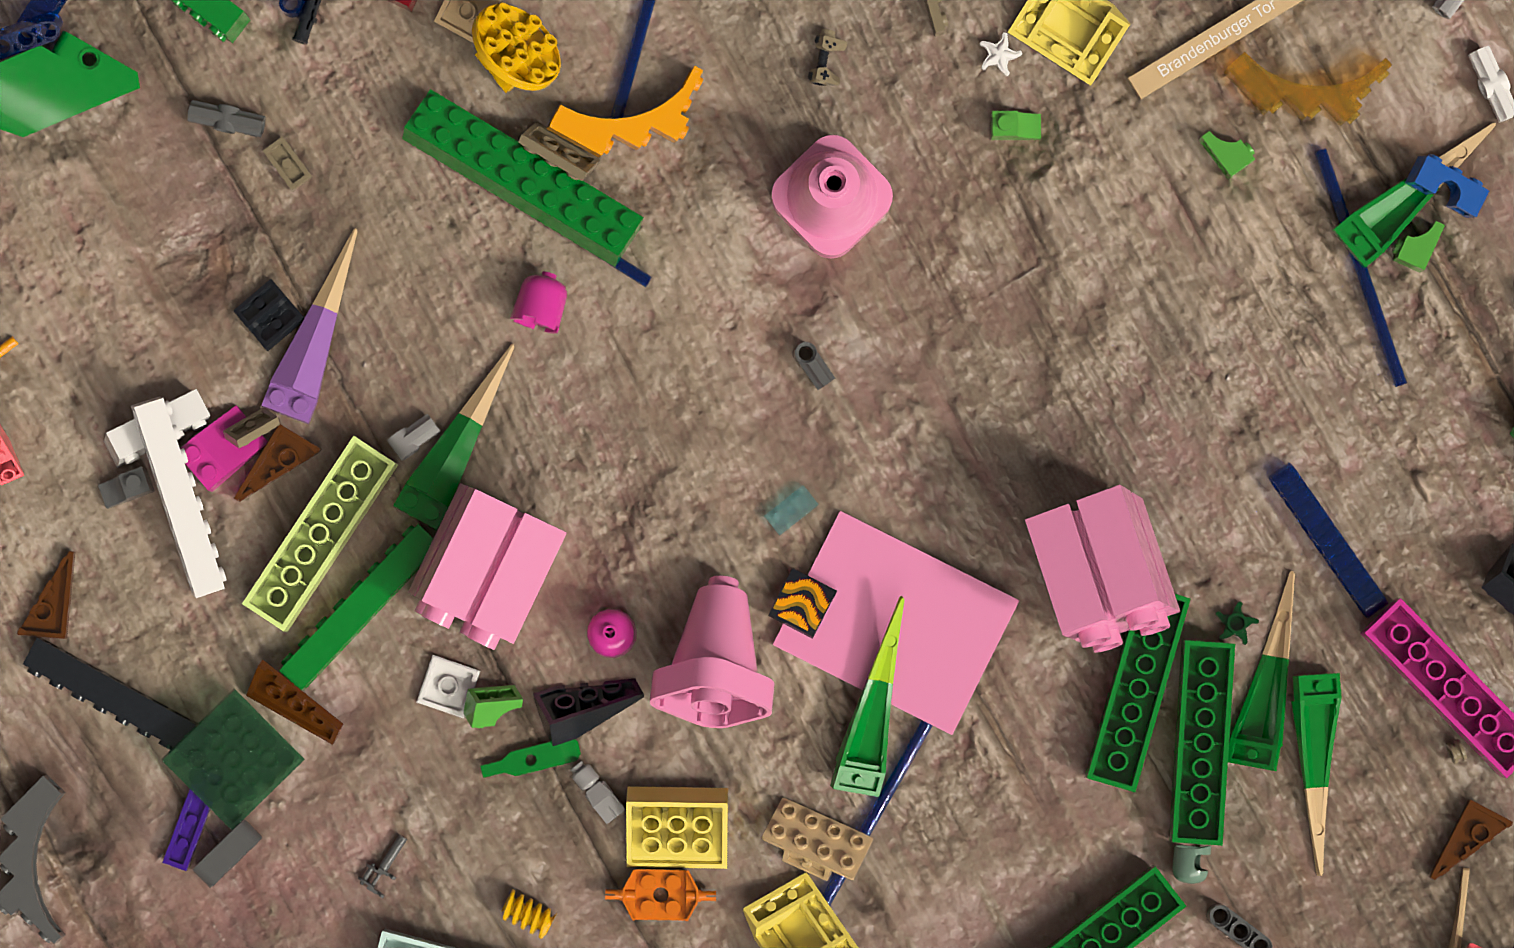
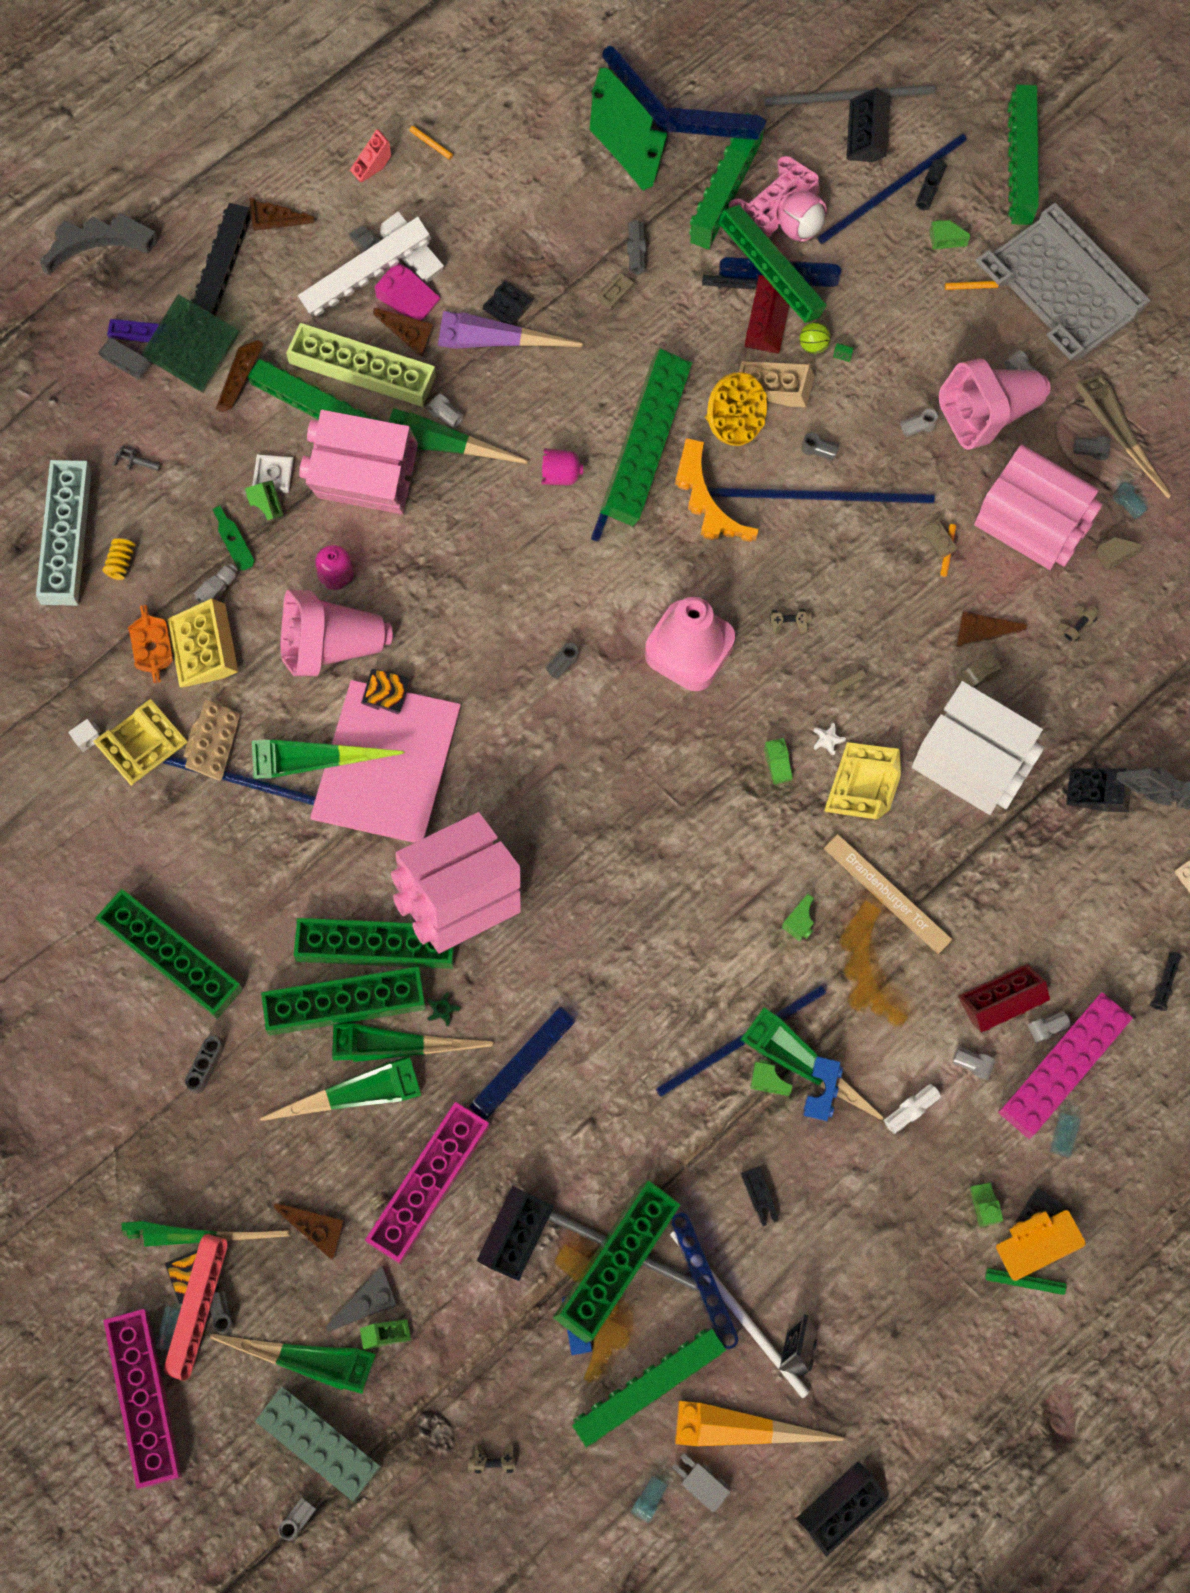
camera: 75 degrees right, 15 degrees down
dark tan plate [223,408,280,448] -> none
dark tan plate [518,122,600,181] -> none
black wedge [533,678,644,746] -> none
clear light blue plate [764,485,819,536] -> none
sand green helmet [1172,845,1211,884] -> none

